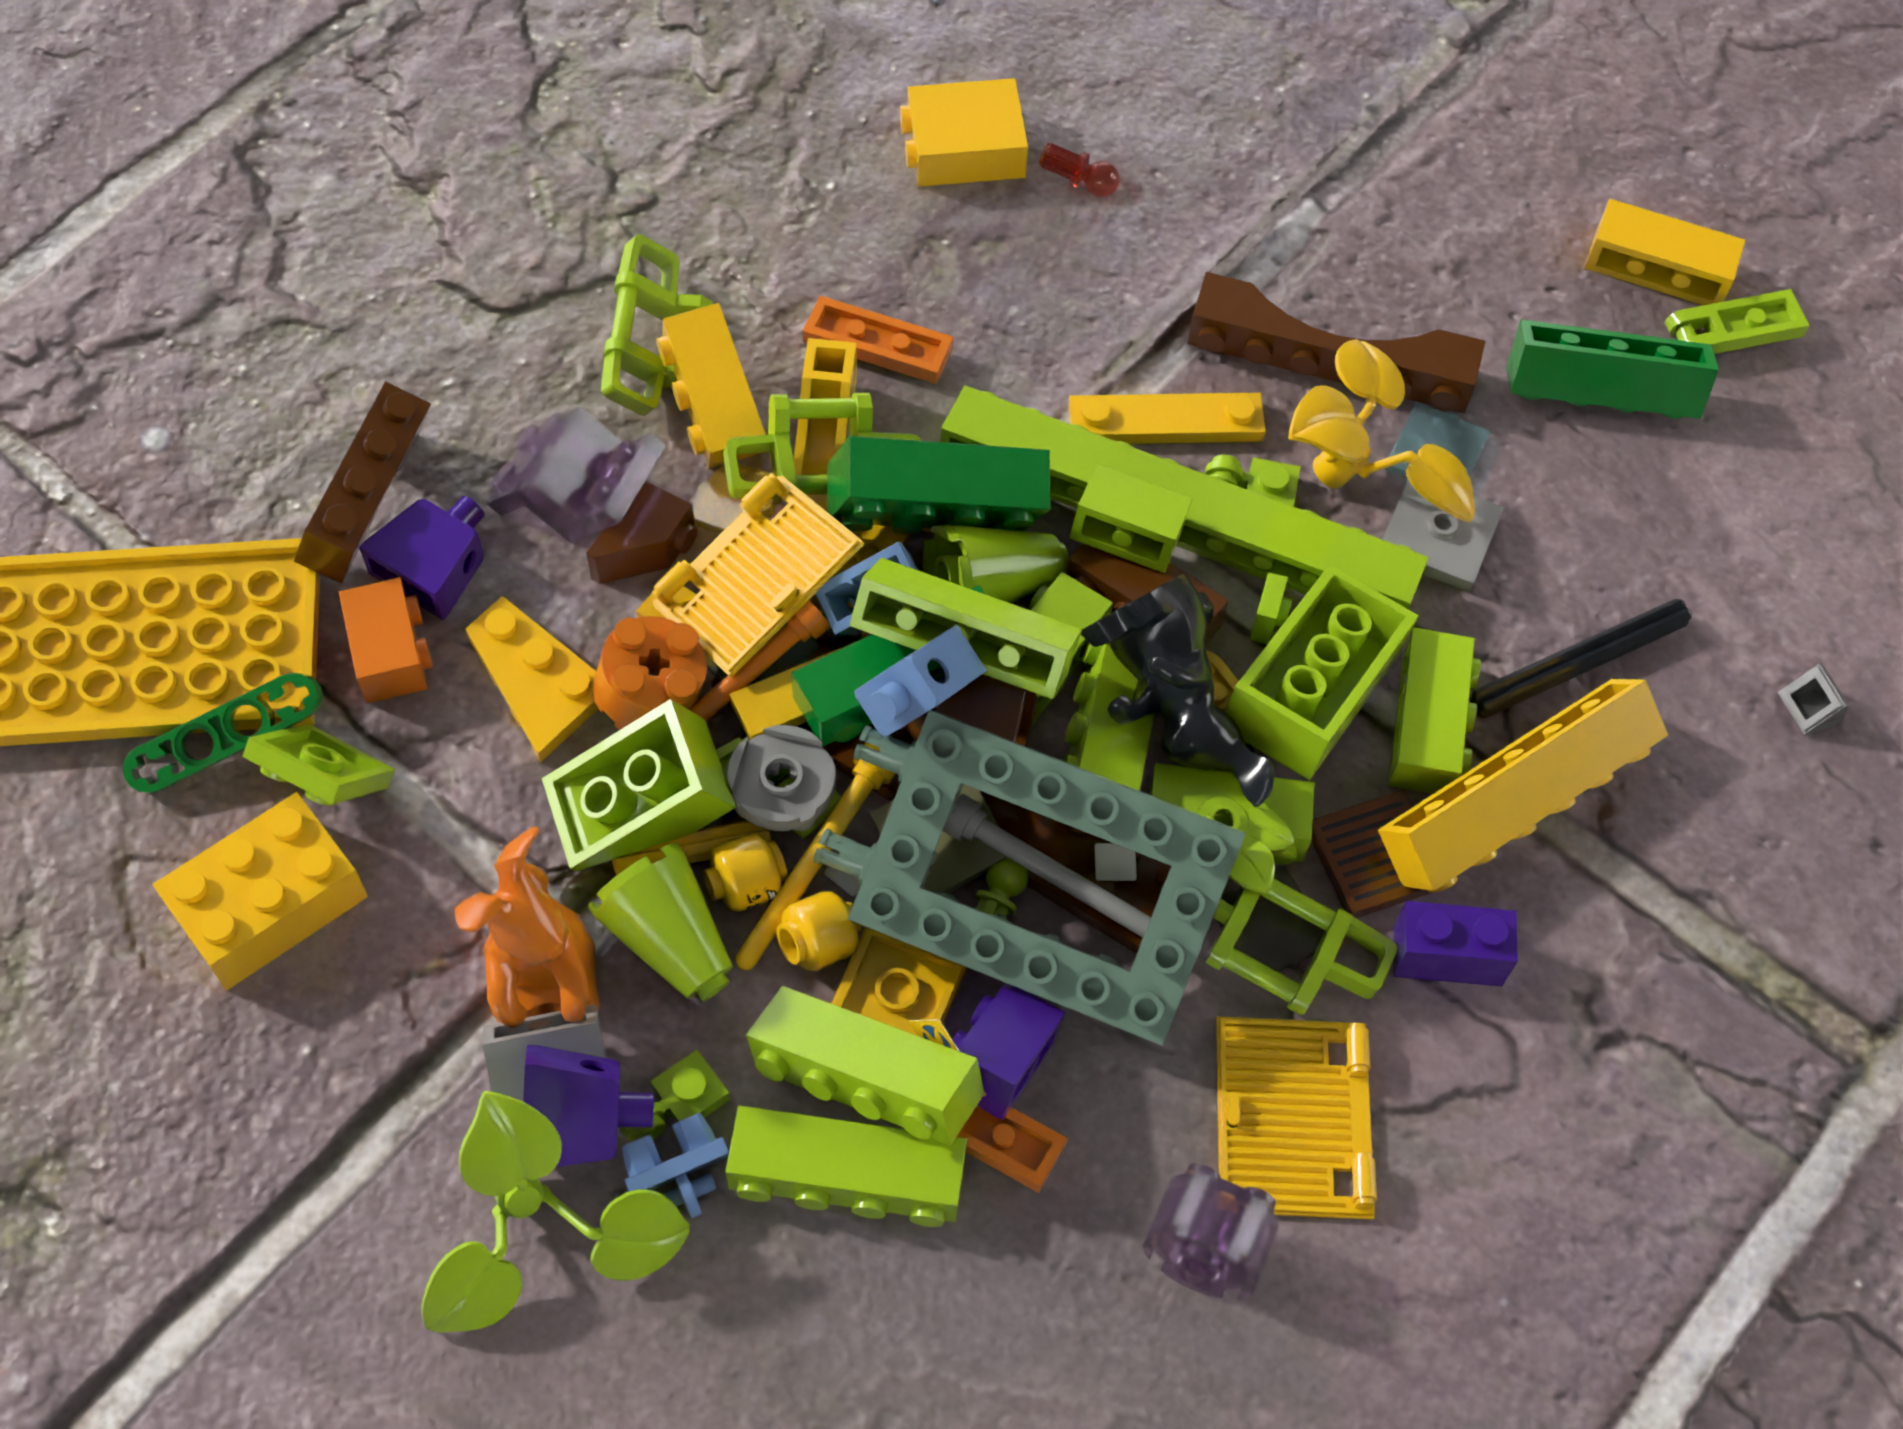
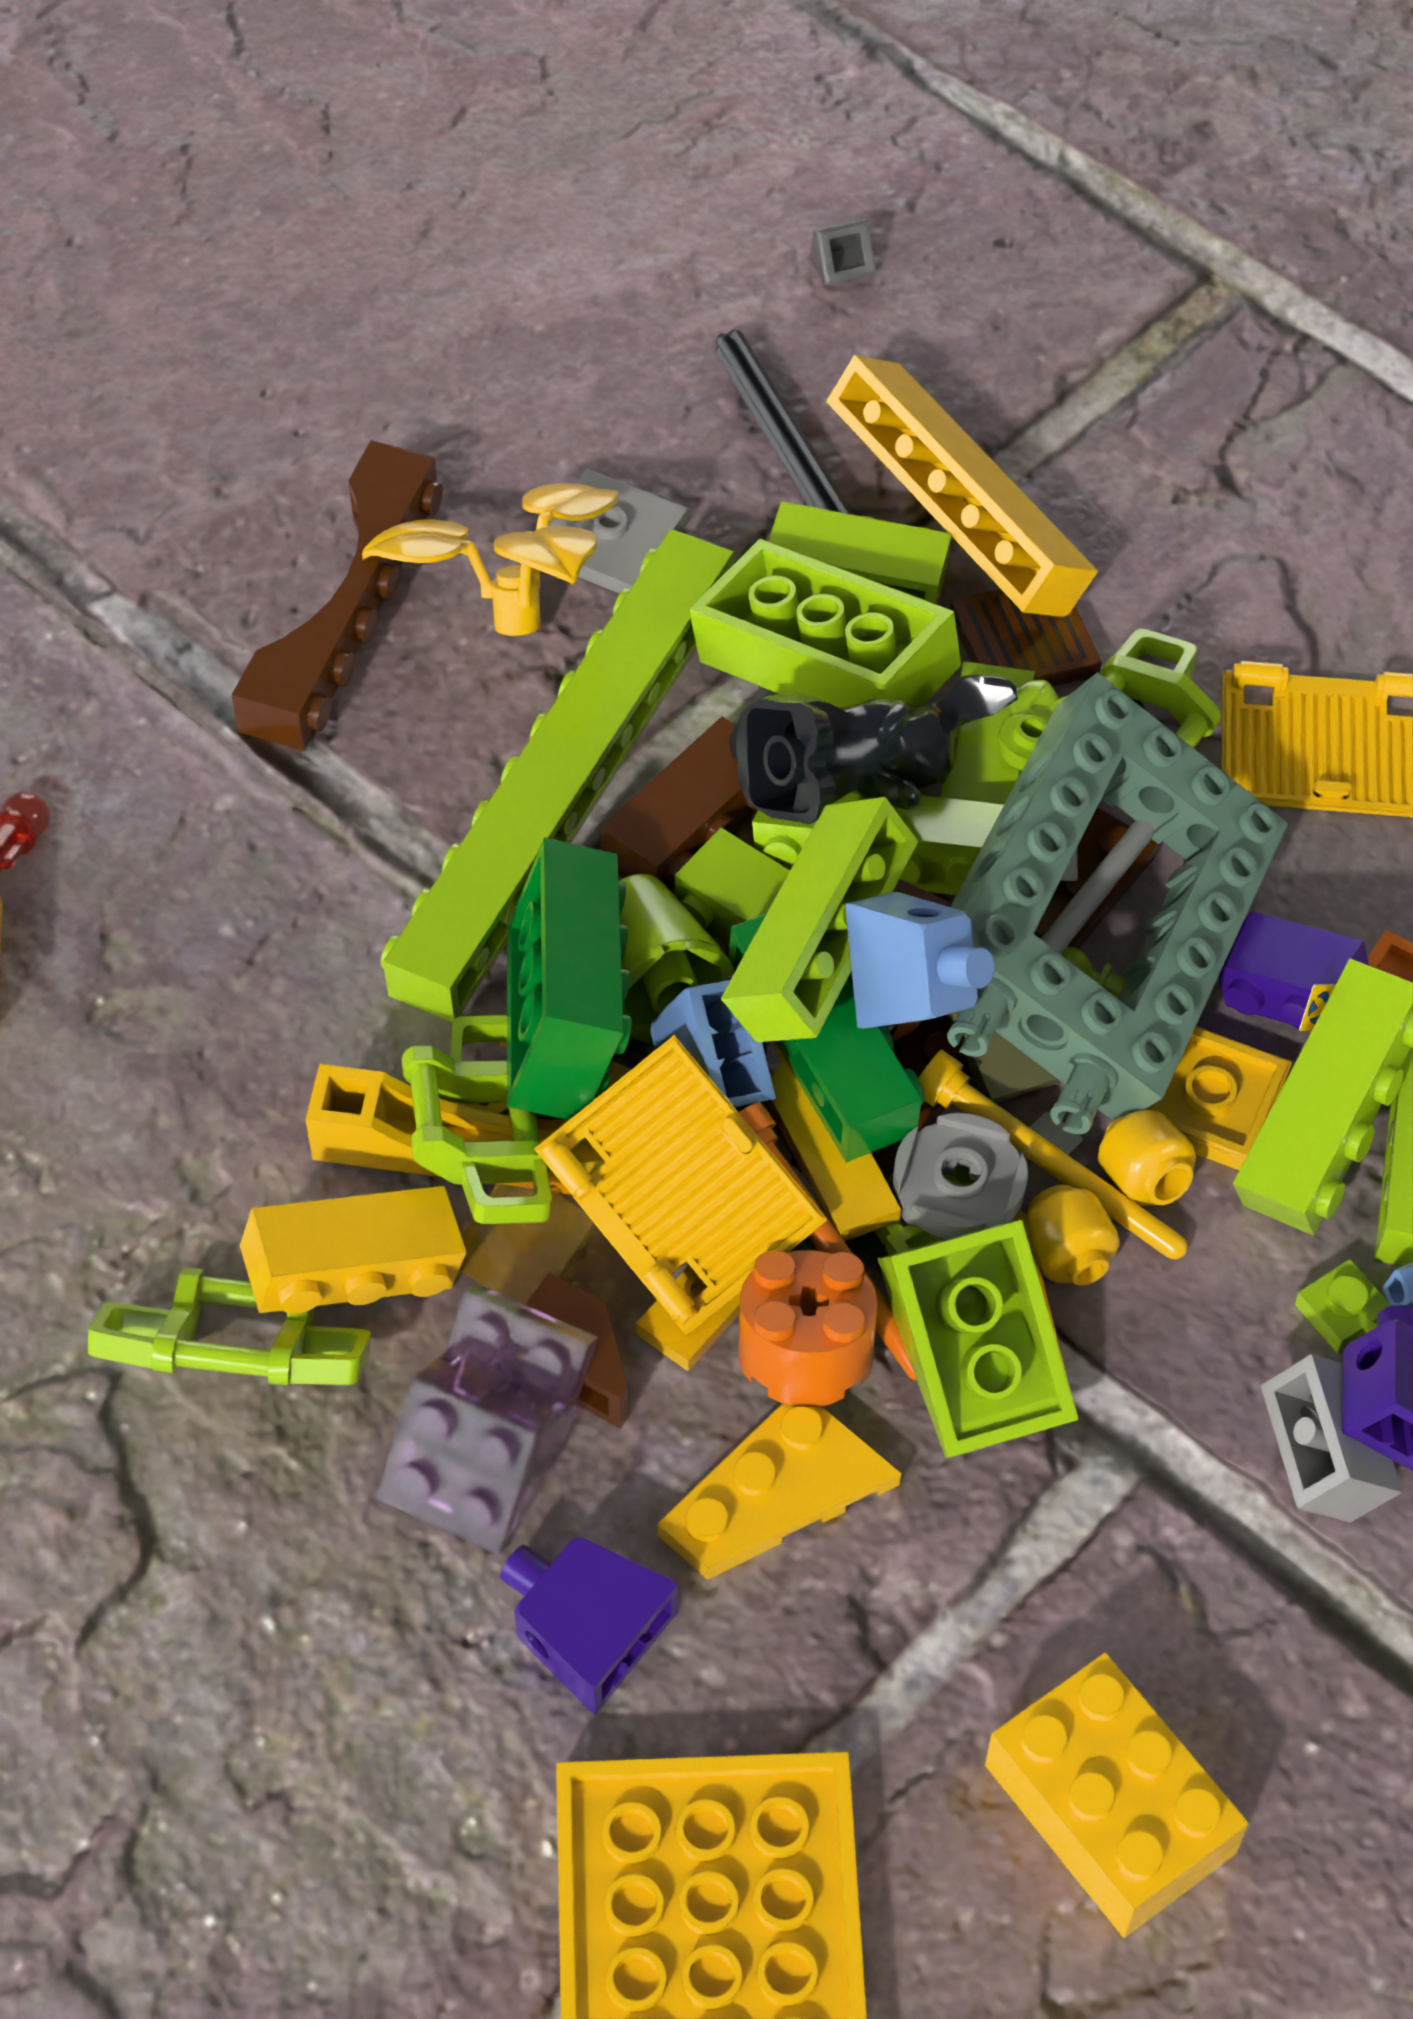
camera: 85 degrees left, 5 degrees down
green beam [123,673,323,793] -> none
lime plate [242,724,396,806] -> none
reddish brown arch [294,381,431,584] -> none
orange brick [338,577,433,704] -> none
orange animal [455,826,600,1029] -> none
lime cone [587,843,733,1002] -> none
orange plate [802,295,954,384] -> none
yellow plate [1068,392,1266,444] -> none
lime brick [1069,464,1193,573] -> none
lime plate [1204,454,1301,507] -> none
lime plate [1249,572,1293,644] -> none
clear light blue piece [1384,402,1490,479] -> none
dark purple brick [1393,901,1518,987] -> none
green brick [1506,319,1719,419] -> none
yellow brick [1584,198,1745,305] -> none
lime plate [1665,289,1810,354] -> none

